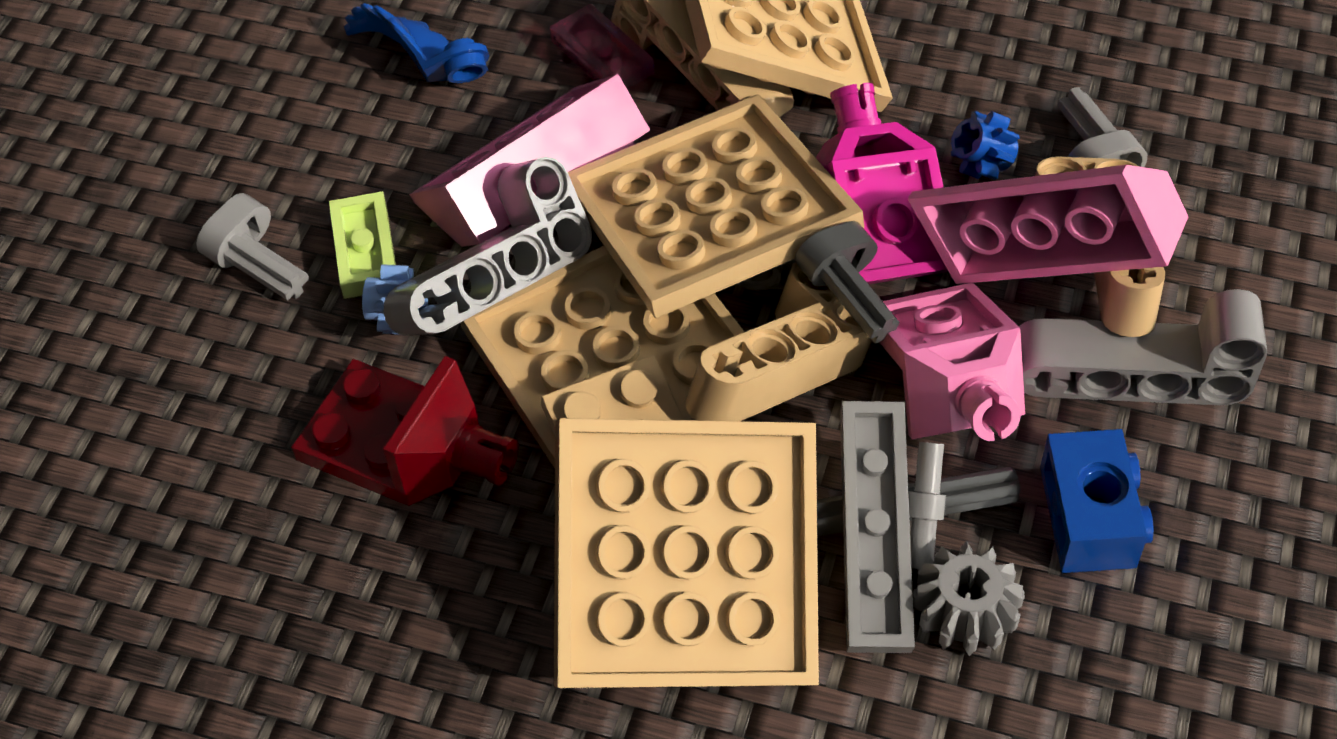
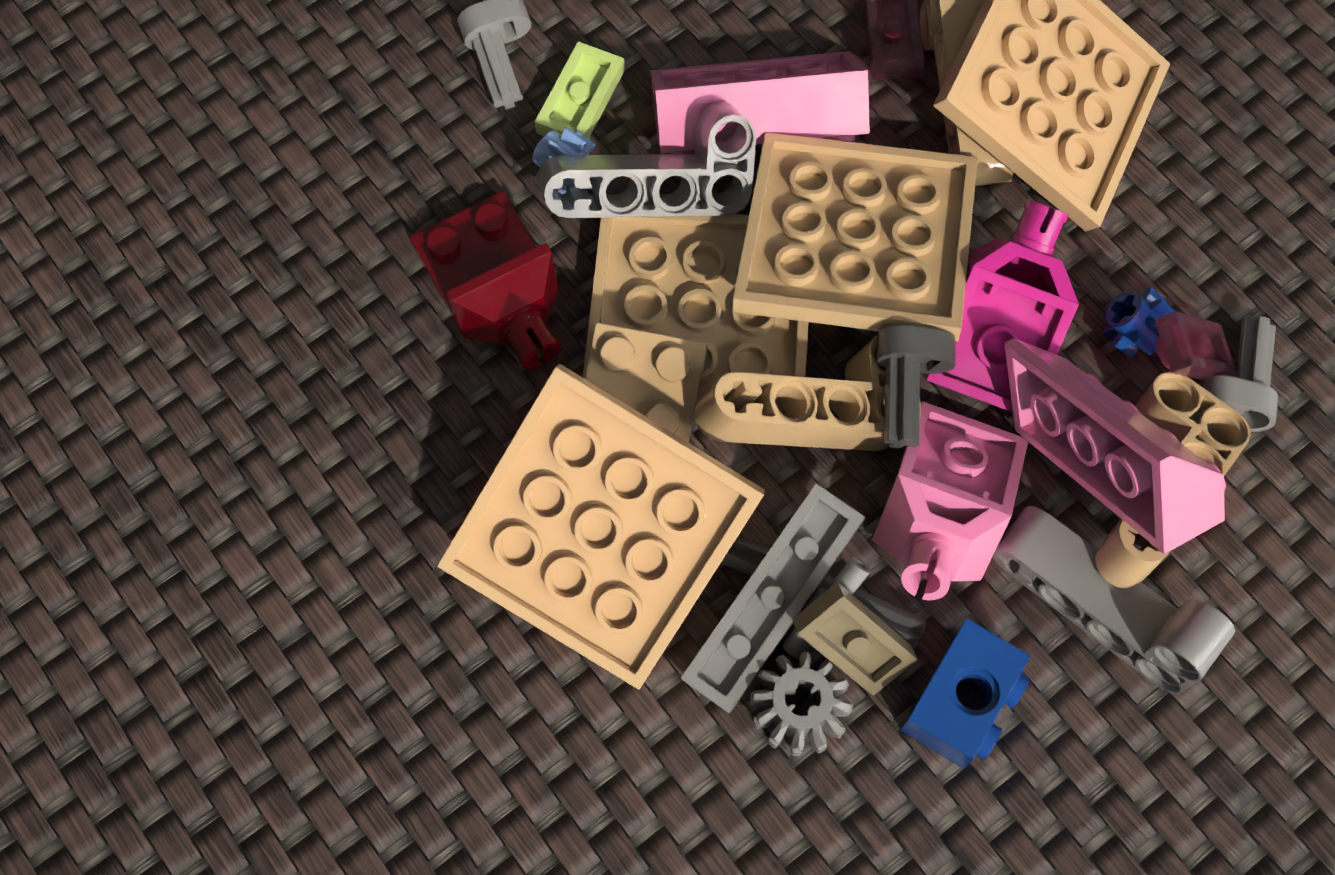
camera: 35 degrees right, 15 degrees up
none -> dark tan plate [792,582,918,696]
none -> clear pink plate [1155,311,1236,380]

